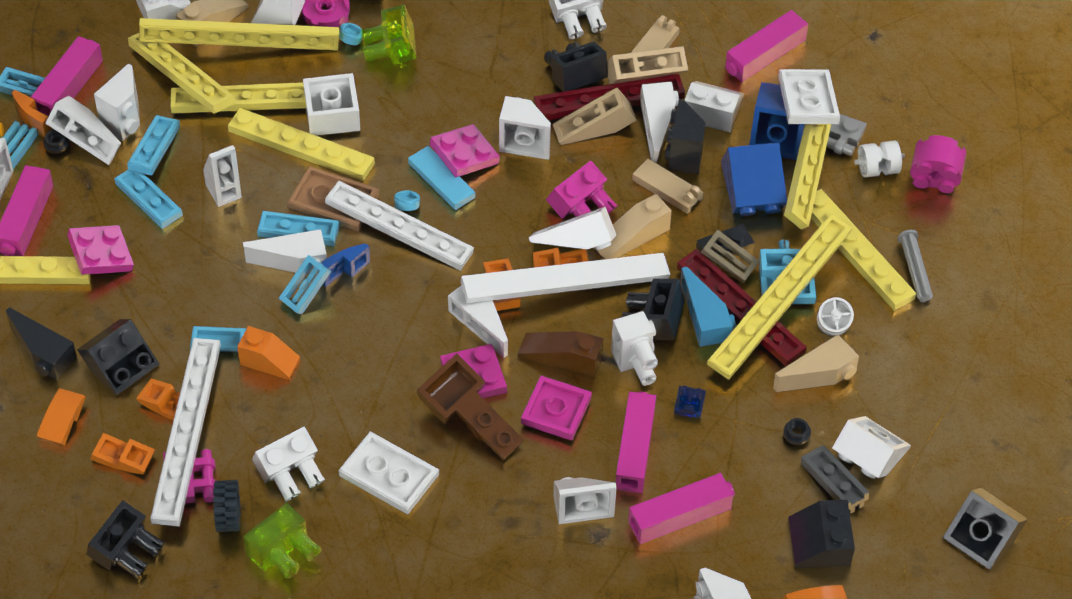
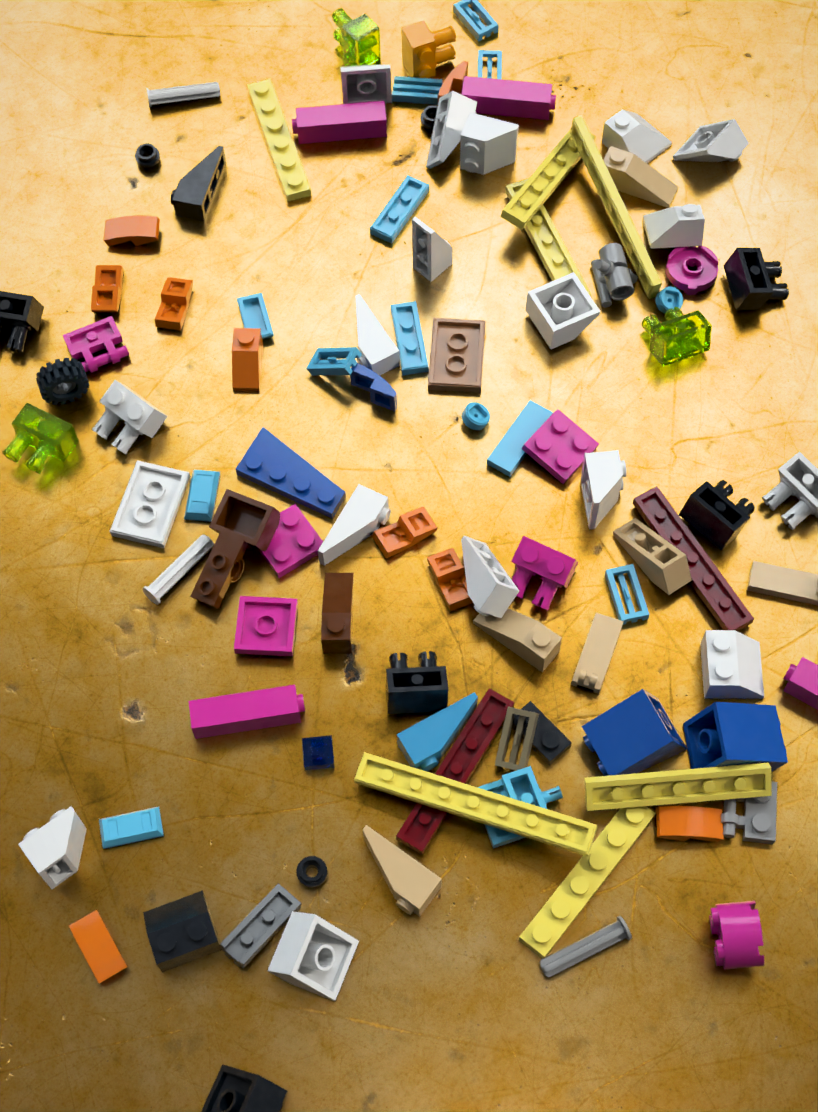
camera: 75 degrees right, 10 degrees up
dark pink plate [67,226,134,275] -> none
black slope [77,319,159,395] -> none
medium azure tile [127,115,180,175] -> none
white tile [150,338,221,526] -> none
light yellow plate [228,108,375,182] -> none
white tile [325,181,474,271] -> none
white tile [460,253,670,303] -> none
white slope [553,477,616,524] -> none
tan slope [607,46,688,85] -> none
white brick [611,311,658,386] -> none
dark pink brick [628,473,735,544] -> none
white slope [640,82,679,163] -> none
black slope [665,99,706,175] -> none
white tile [778,69,840,124] -> none
white wheel [817,297,854,336] -> none
white wheel [854,140,905,178] -> none
none -> medium azure tile [99,806,164,849]
none -> white axle [142,534,214,605]
none -> medium azure tile [184,470,220,522]
none -> wing [235,427,346,519]
none -> light grey pin [591,243,638,307]
none -> medium azure tile [605,564,650,625]
none -> orange slope [656,806,724,842]

